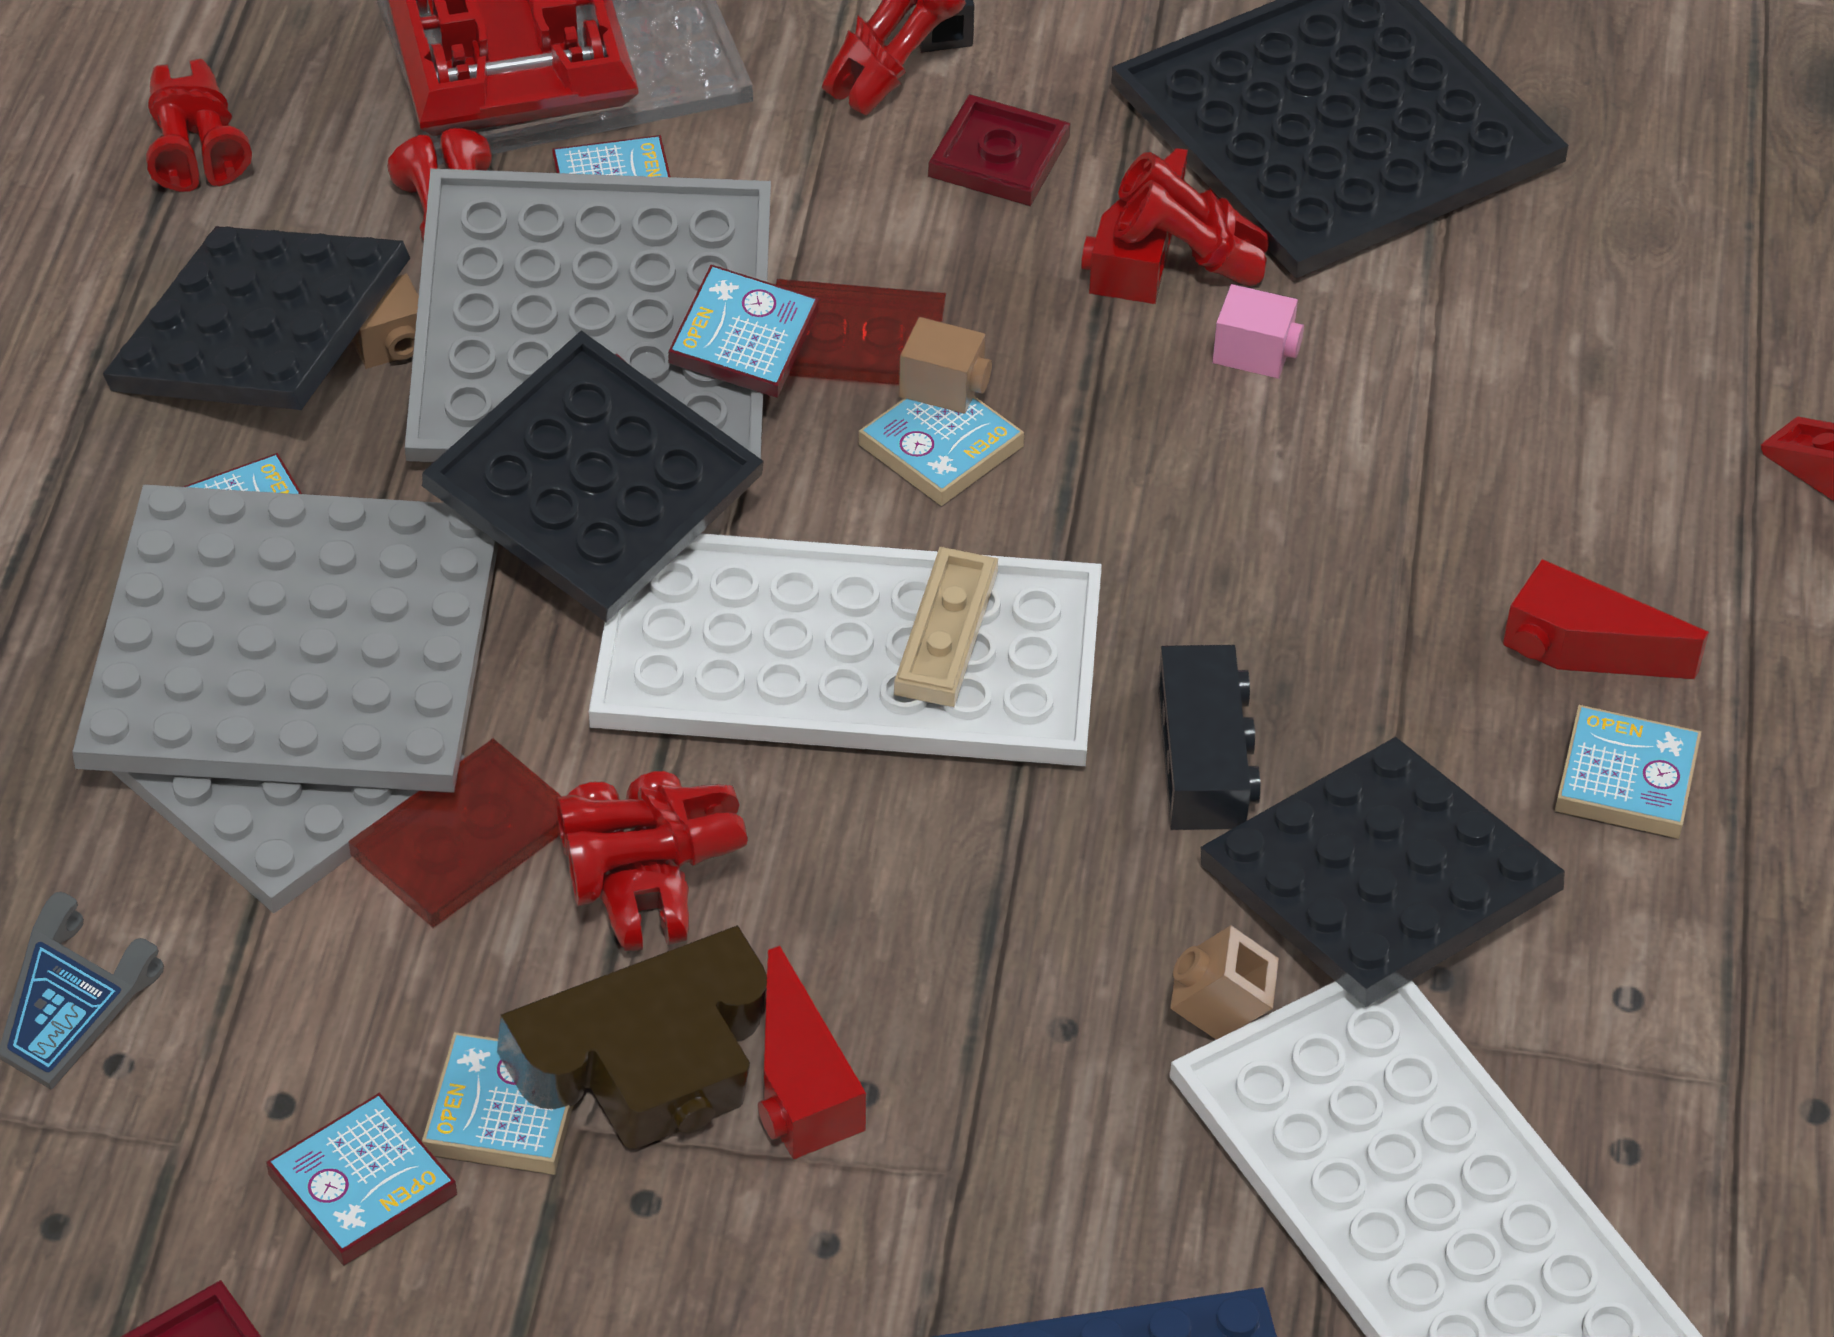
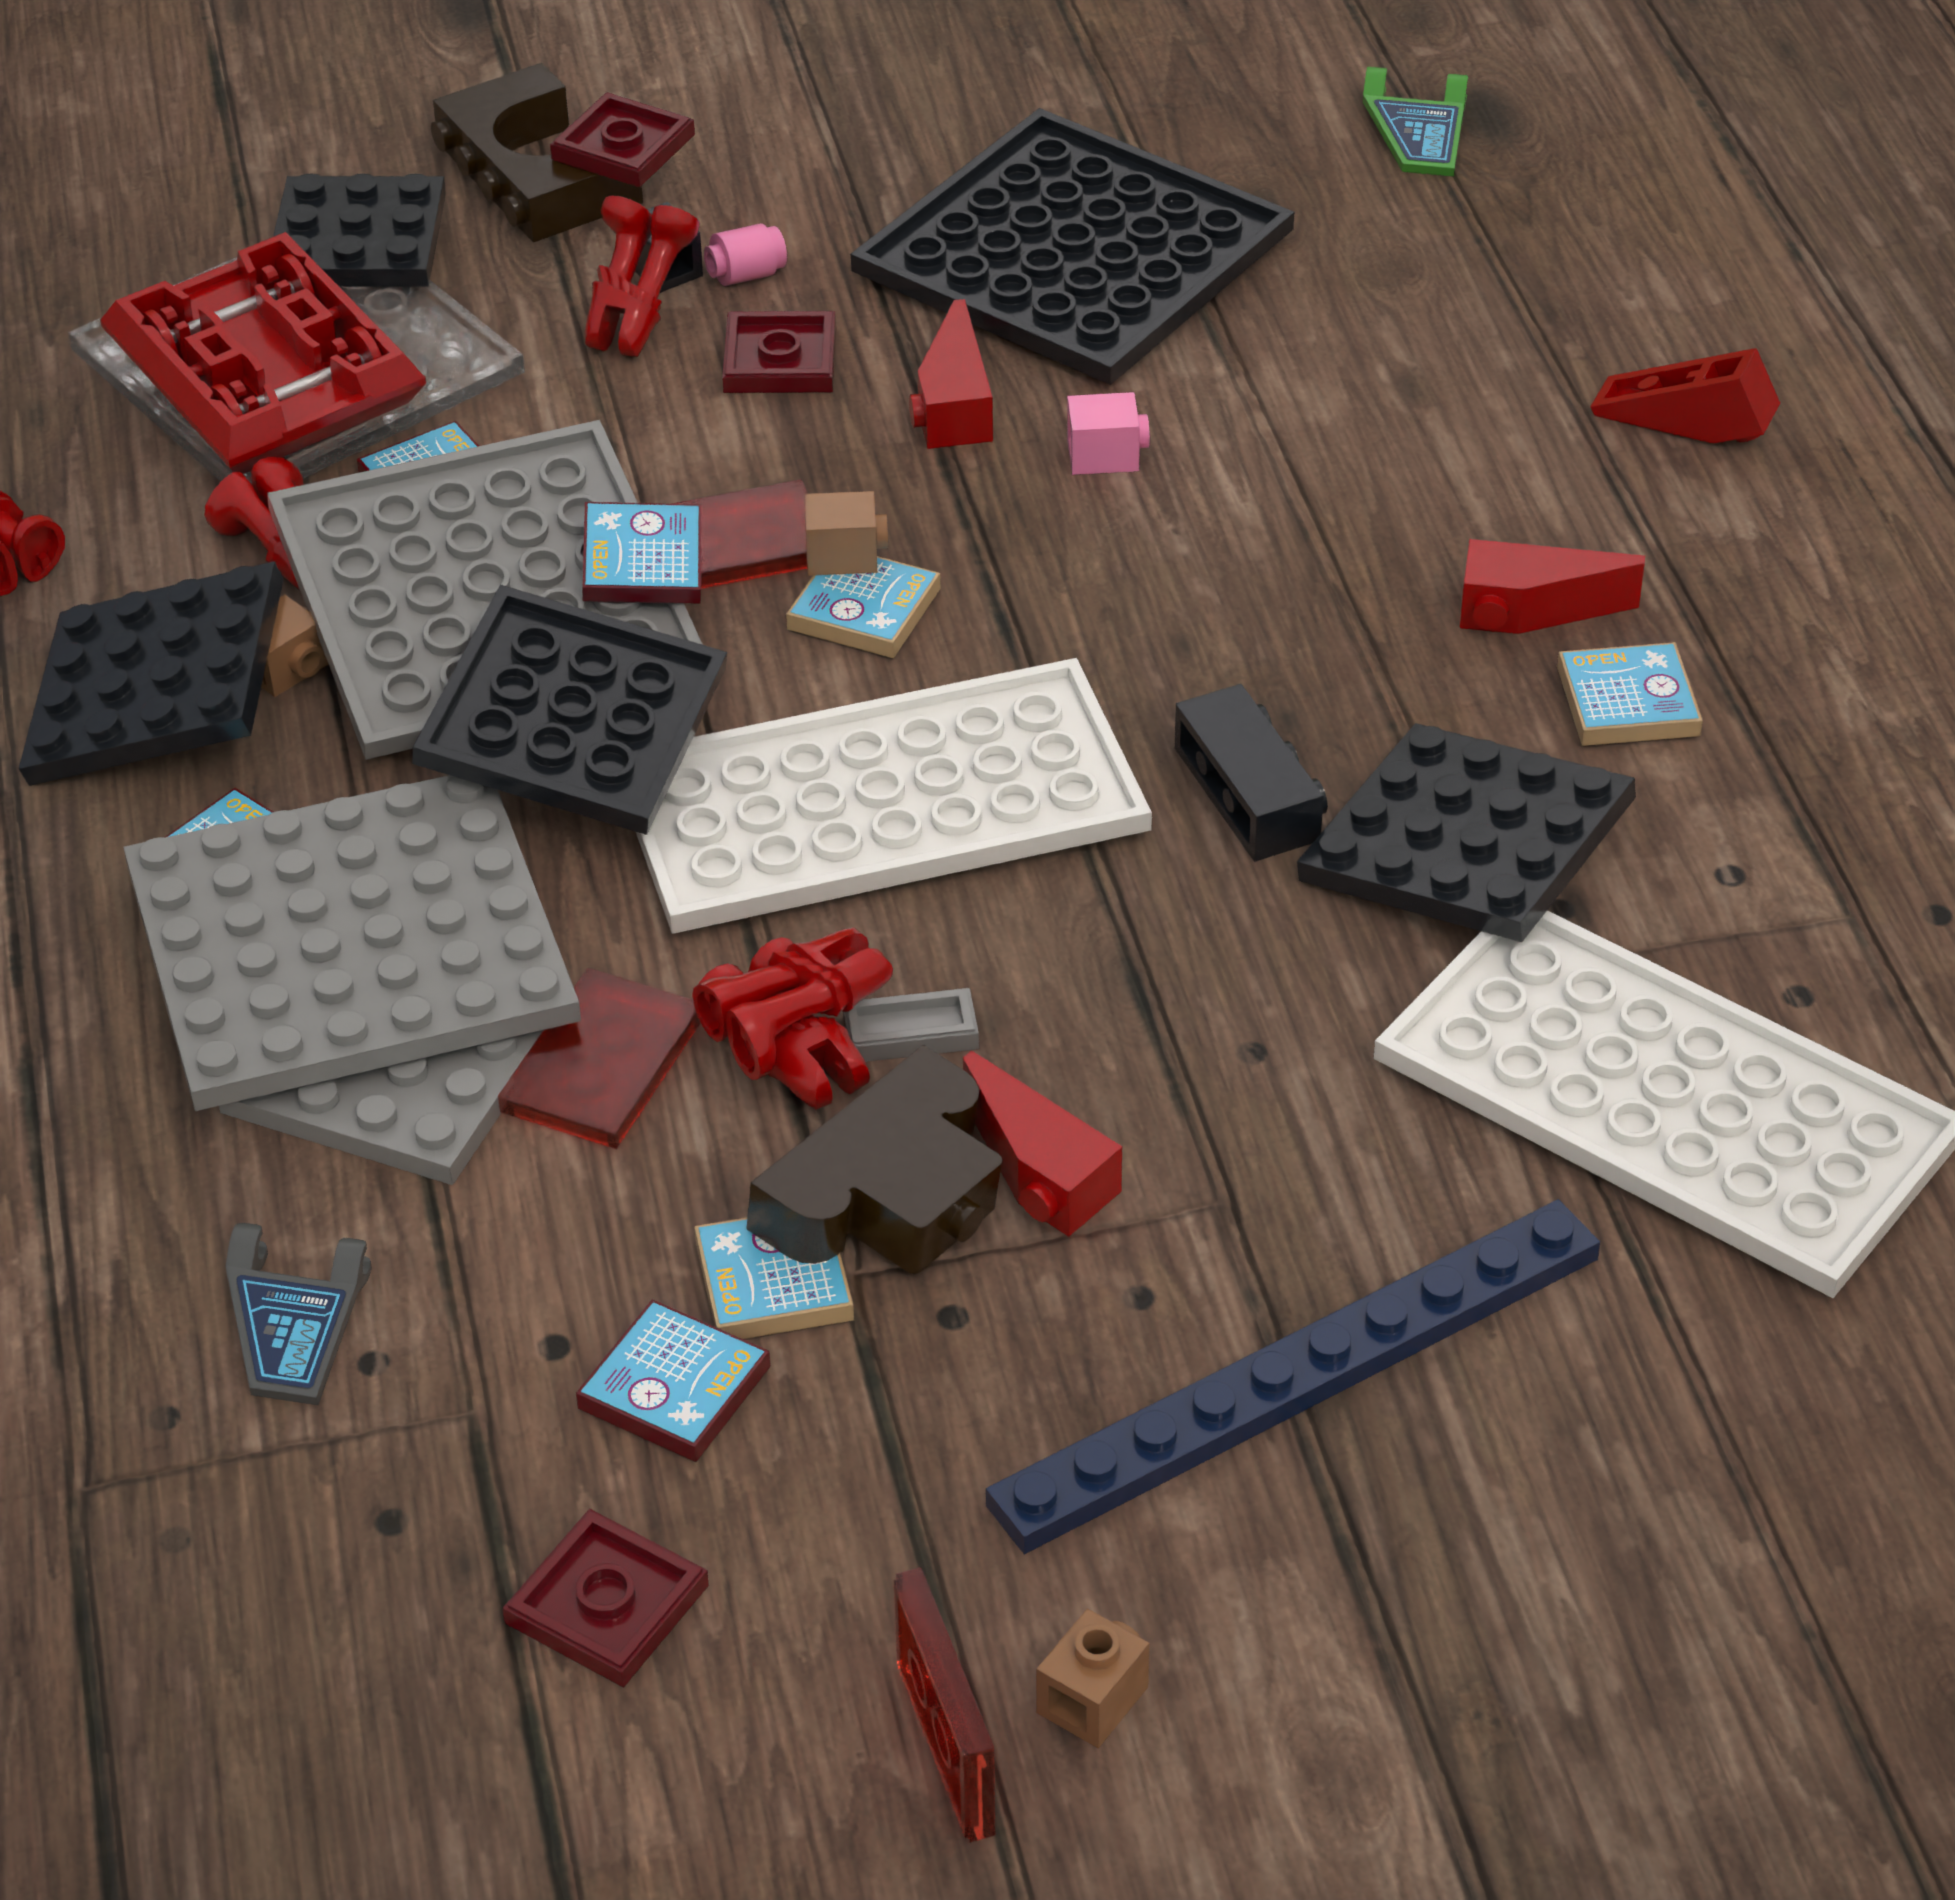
camera: 20 degrees left, 5 degrees down
tan tile [894,547,999,707] -> none
red piece [1113,152,1268,286] -> none
medium nougat brick [1170,925,1279,1040] -> none
none -> bright pink brick [704,223,787,286]
none -> light grey tile [843,988,979,1062]
none -> flag [1363,67,1468,176]

